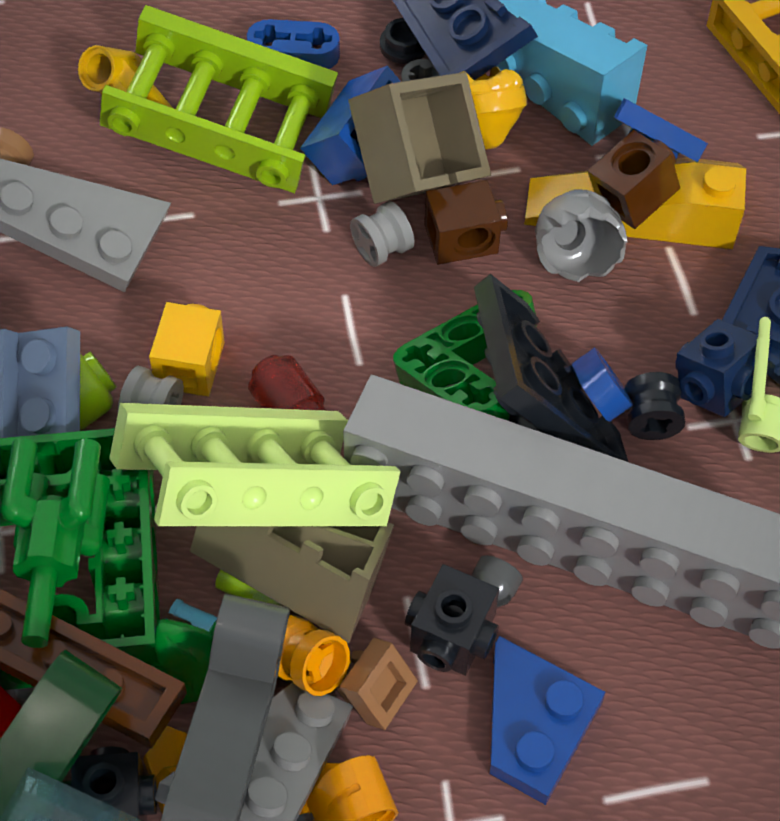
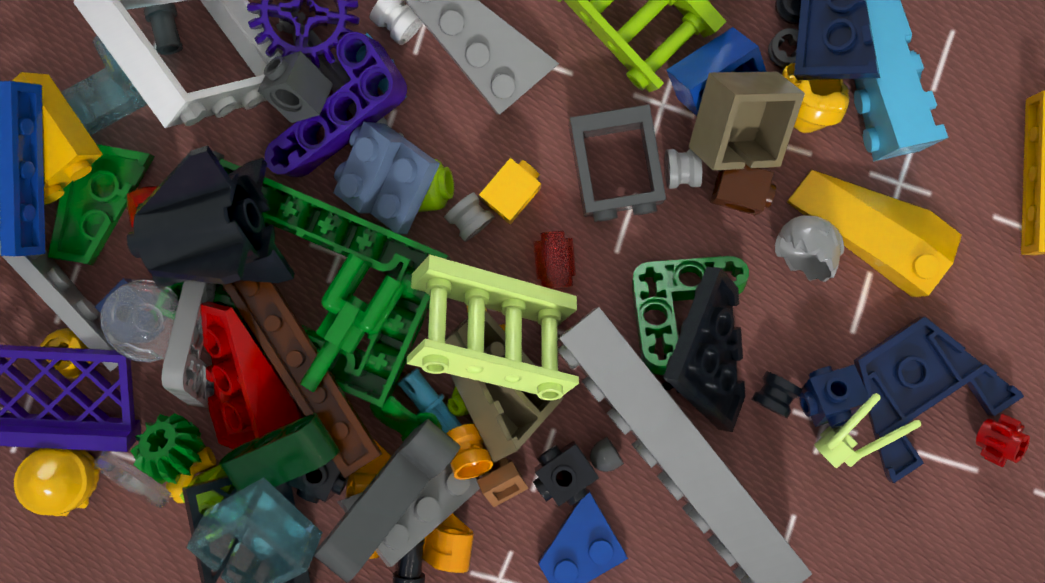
camera: 30 degrees right, 30 degrees up
blue beam [572,347,633,422] -> none
reddish brown brick [587,130,680,229] -> none
blue wing [613,98,708,162] -> none
none -> dark grey window [568,104,666,222]

